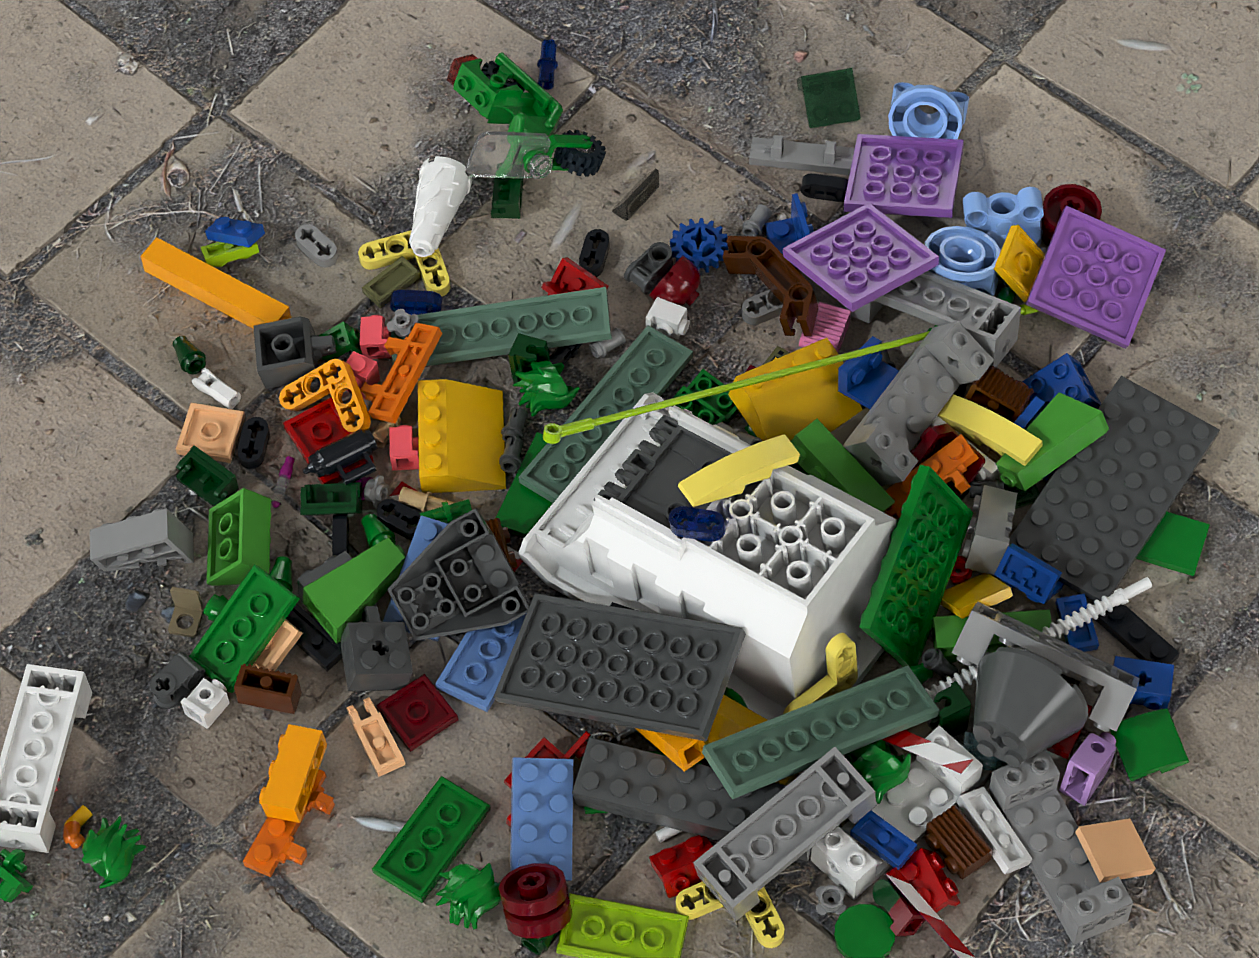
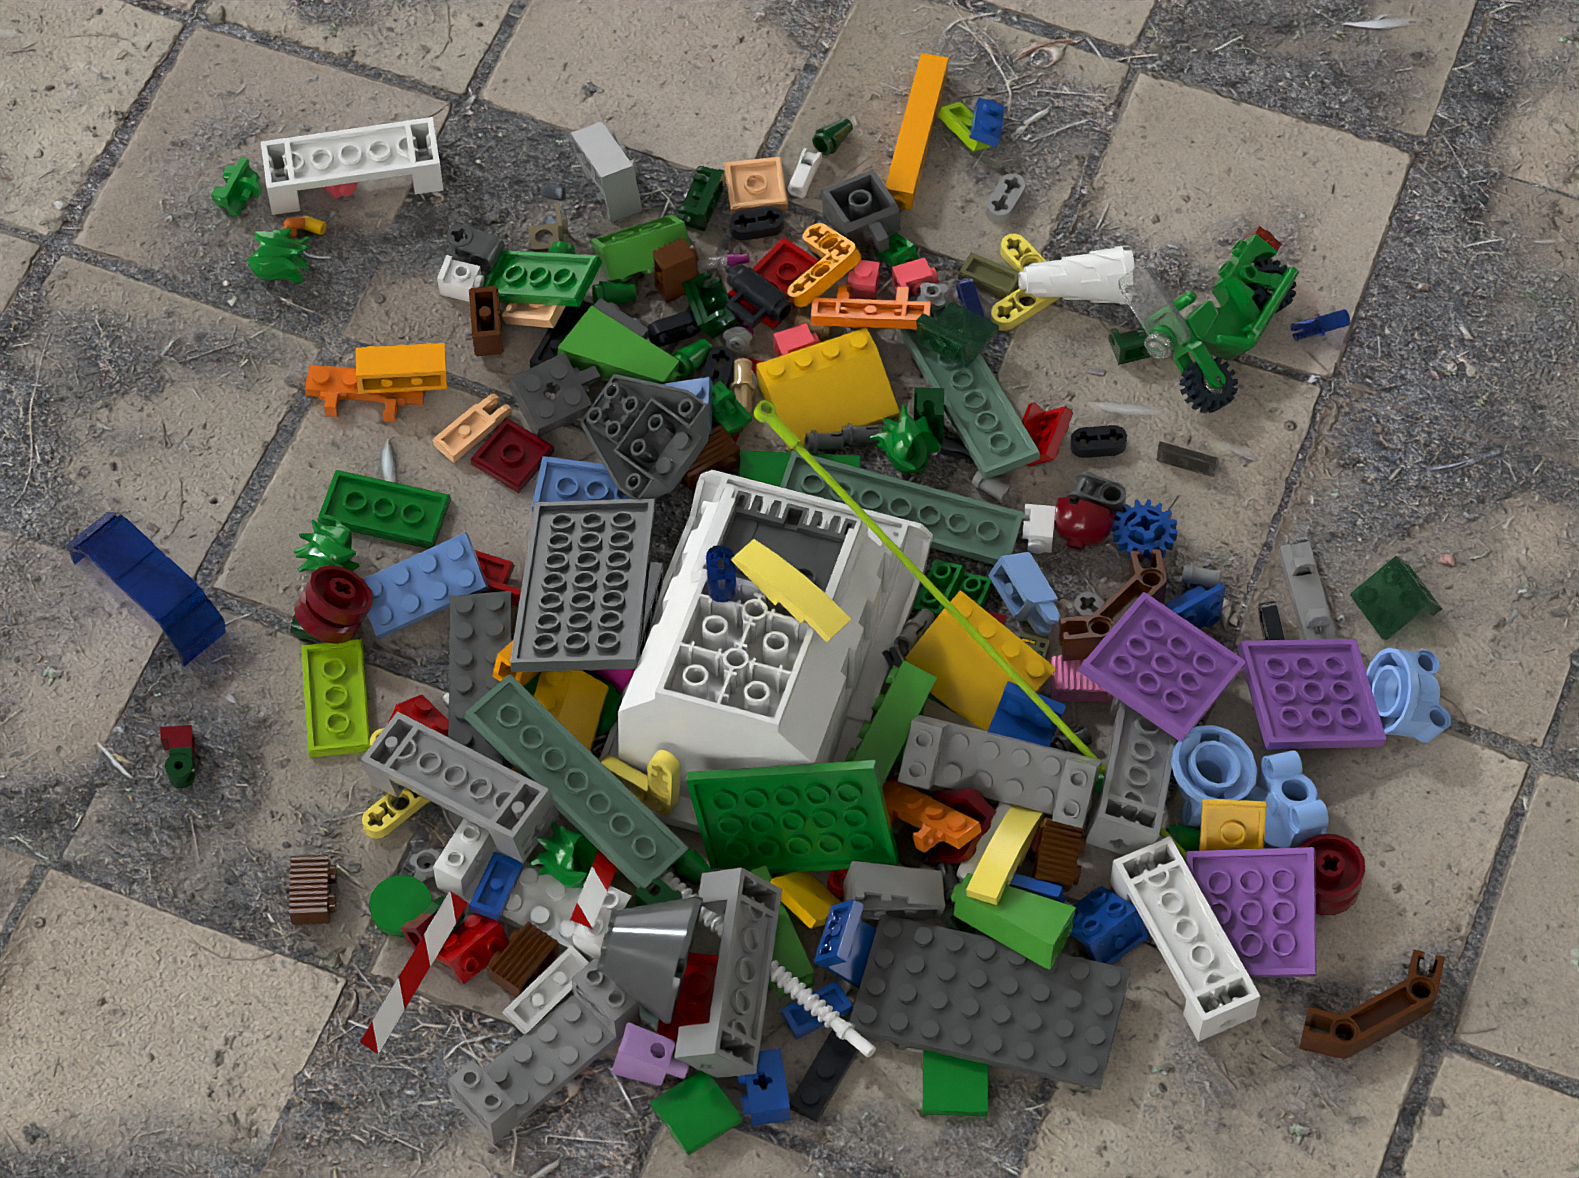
camera: 70 degrees right, 0 degrees up
light nougat tile [1075,819,1156,883] -> none
none -> reddish brown brick [652,238,699,303]
none -> clear green bracket [916,302,999,368]
none -> light blue hinge [988,552,1061,637]
none -> white plate [1110,836,1260,1042]
none -> reddish brown piece [1299,949,1445,1059]

